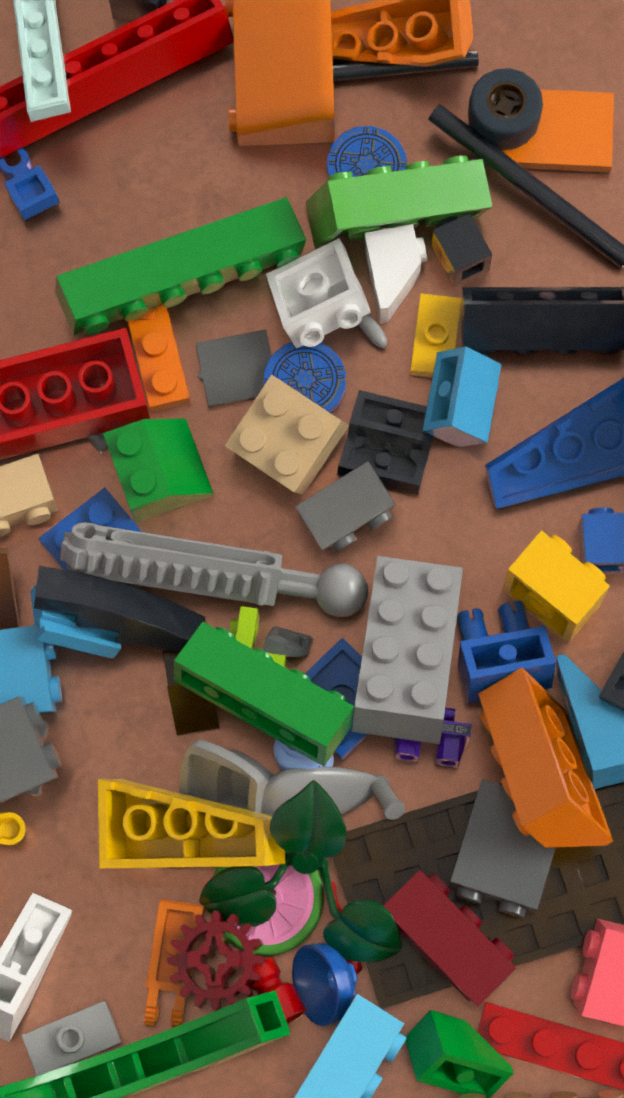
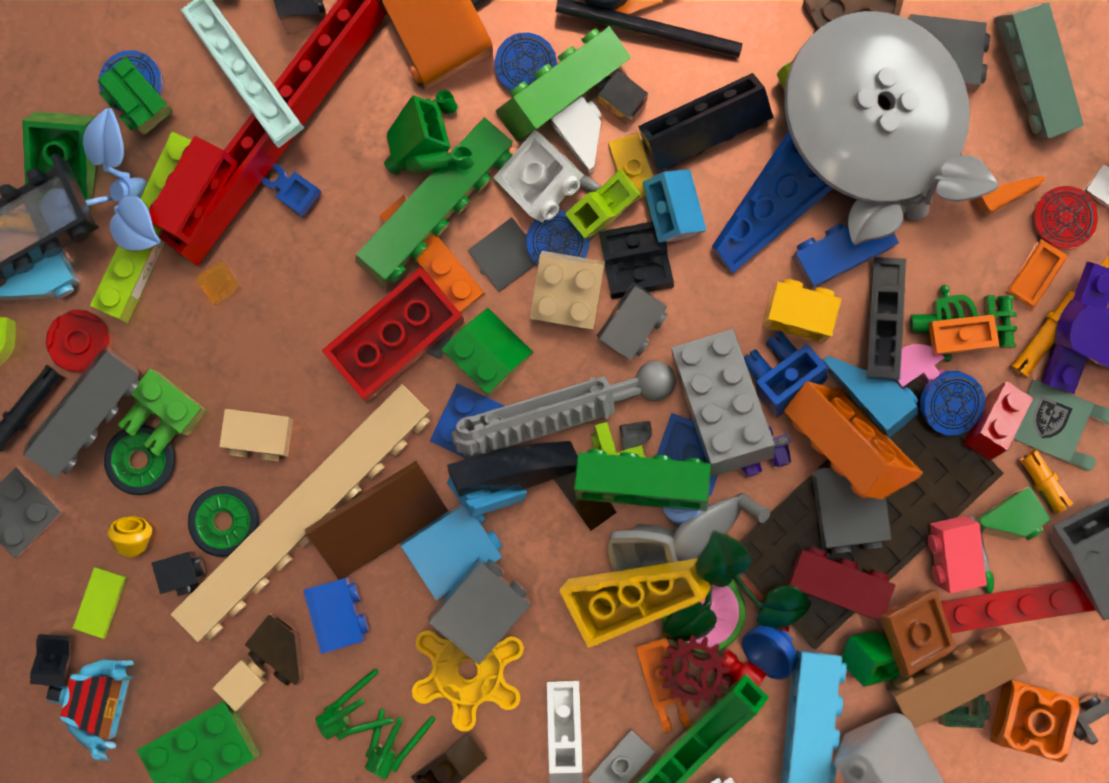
camera: 25 degrees left, 10 degrees up
none -> green torso [384,90,474,174]
none -> lime brick [565,170,642,238]
none -> dark orange tile [880,589,956,677]

